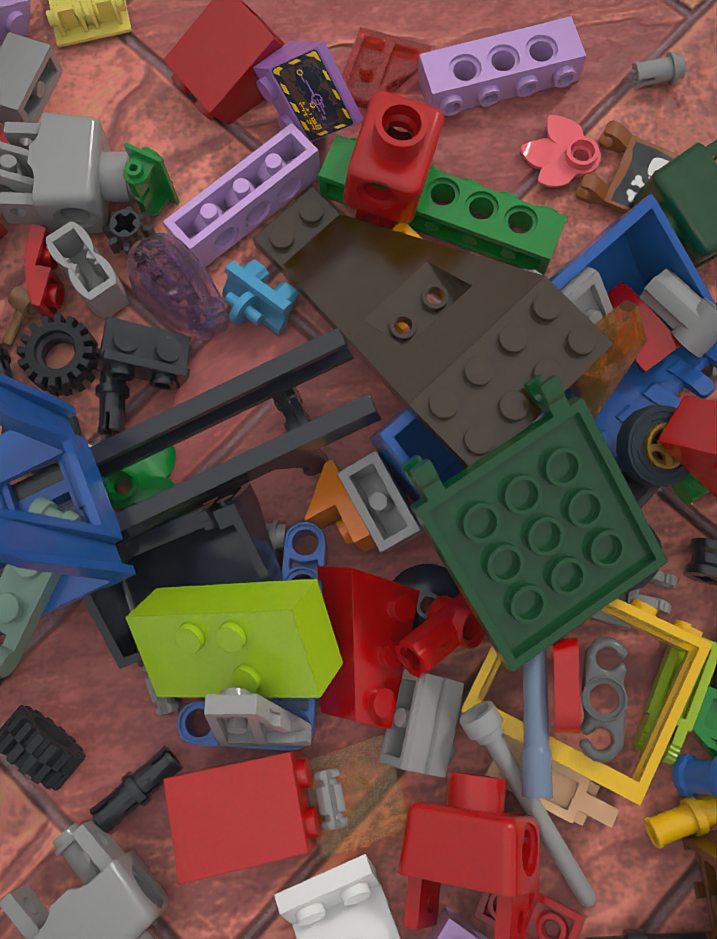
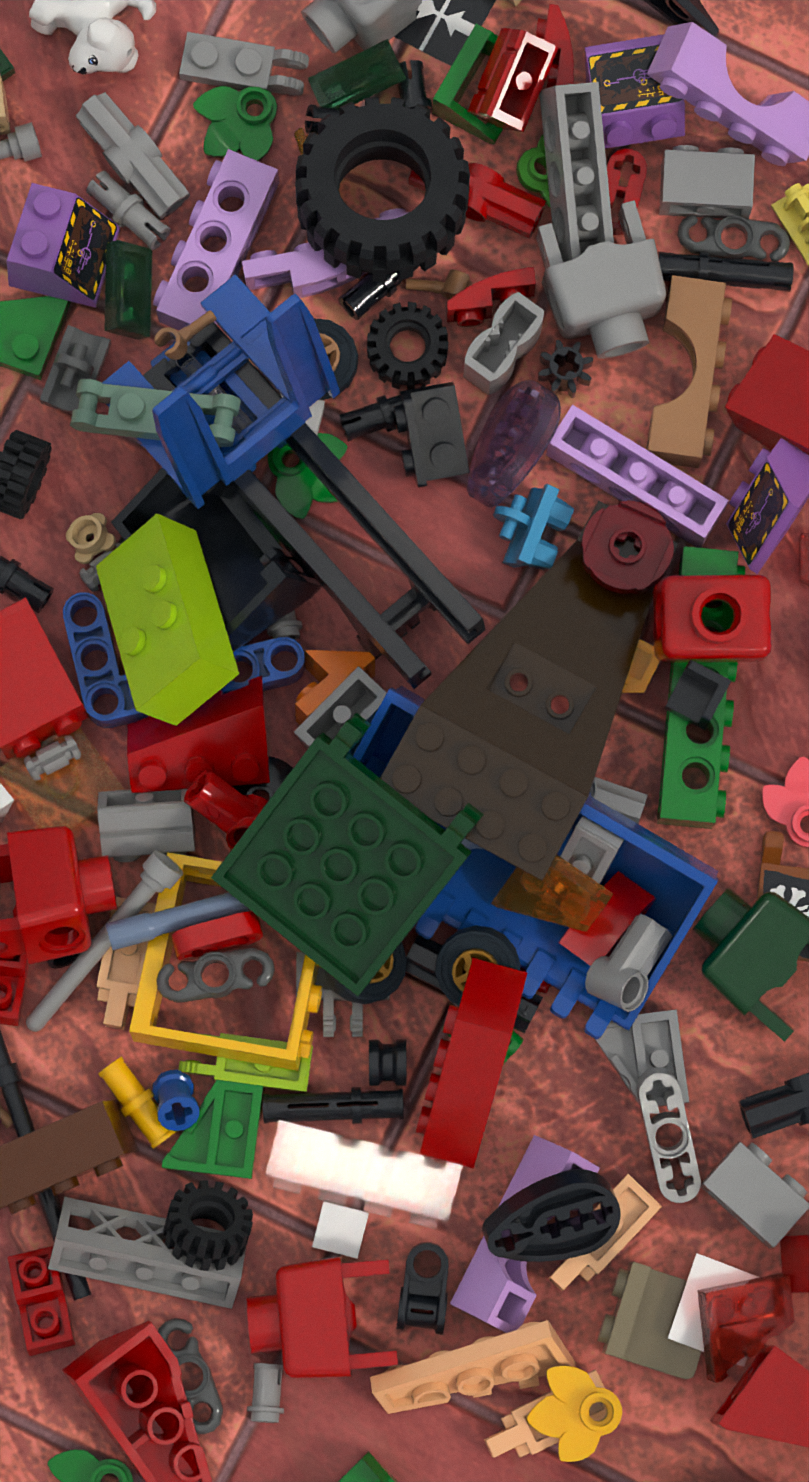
camera: 65 degrees right, 5 degrees up
green hinge [123,143,180,218] -> none
light grey wing [204,688,312,746] -> none
none -> tan plate [66,513,116,564]
none -> dark red plate [581,500,674,594]
none -> medium nougat arch [646,275,732,468]
none -> black pin [658,251,794,292]
none -> black panel [664,660,731,730]
none -> dark grey piece [677,215,790,262]

